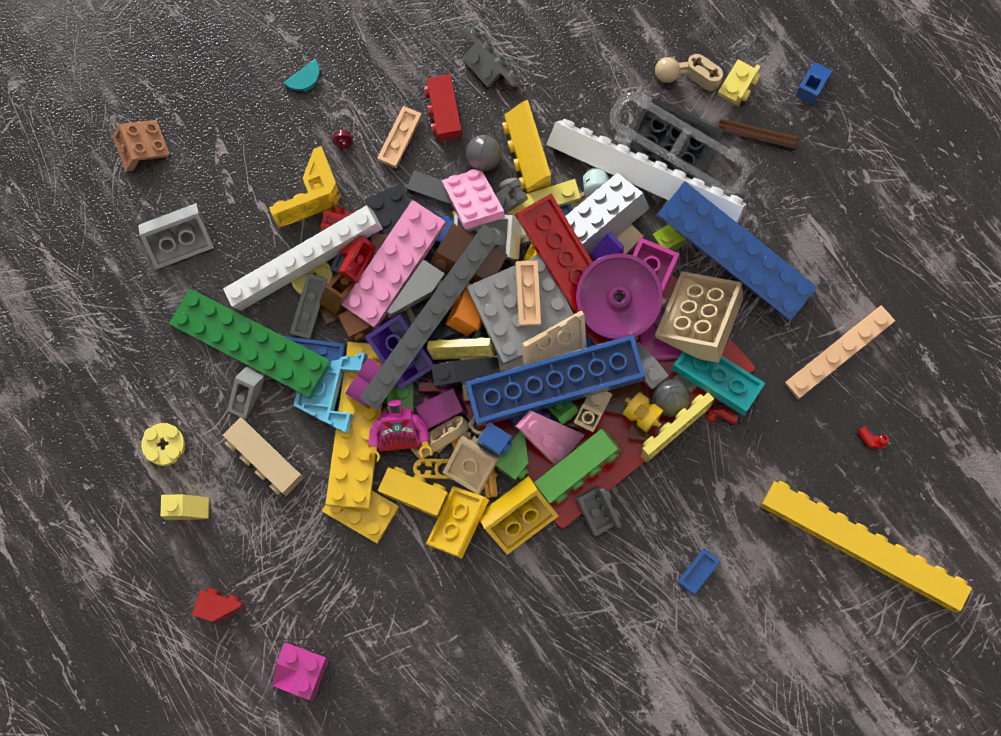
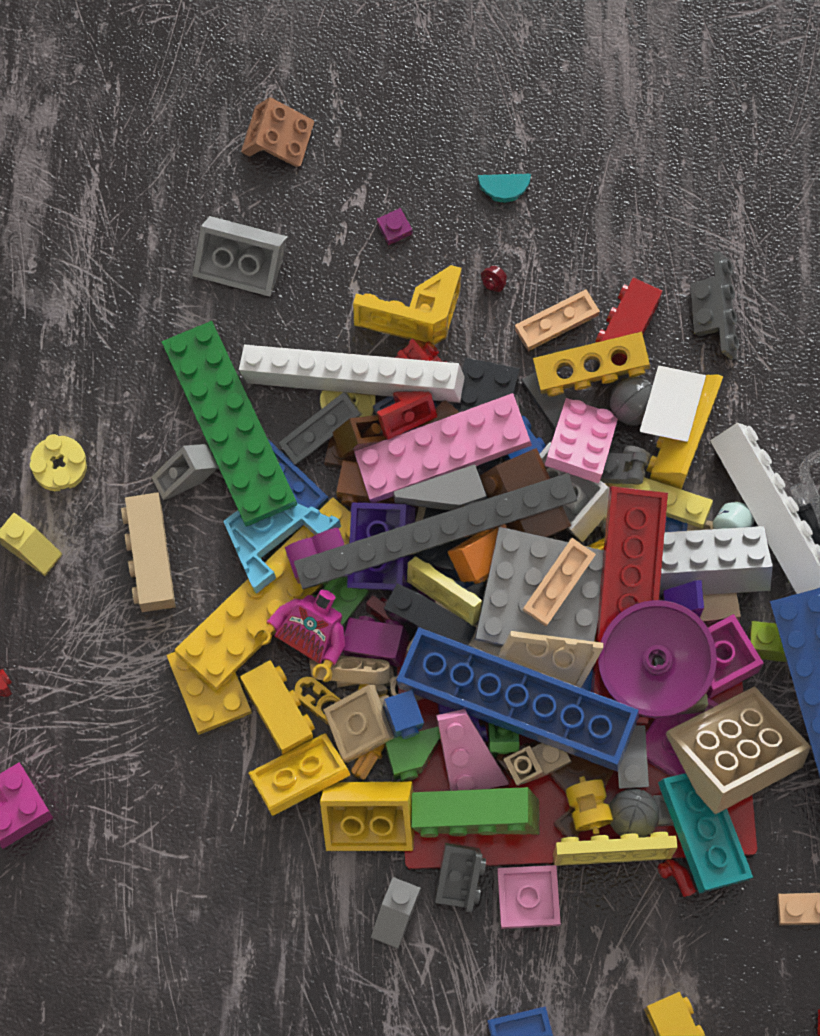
camera: 30 degrees right, 5 degrees down
none -> light grey slope [371,877,421,949]
none -> magenta plate [376,208,413,245]
none -> bright pink plate [497,865,561,929]
none -> yellow brick [533,332,650,397]
none -> white sticker [640,366,706,442]

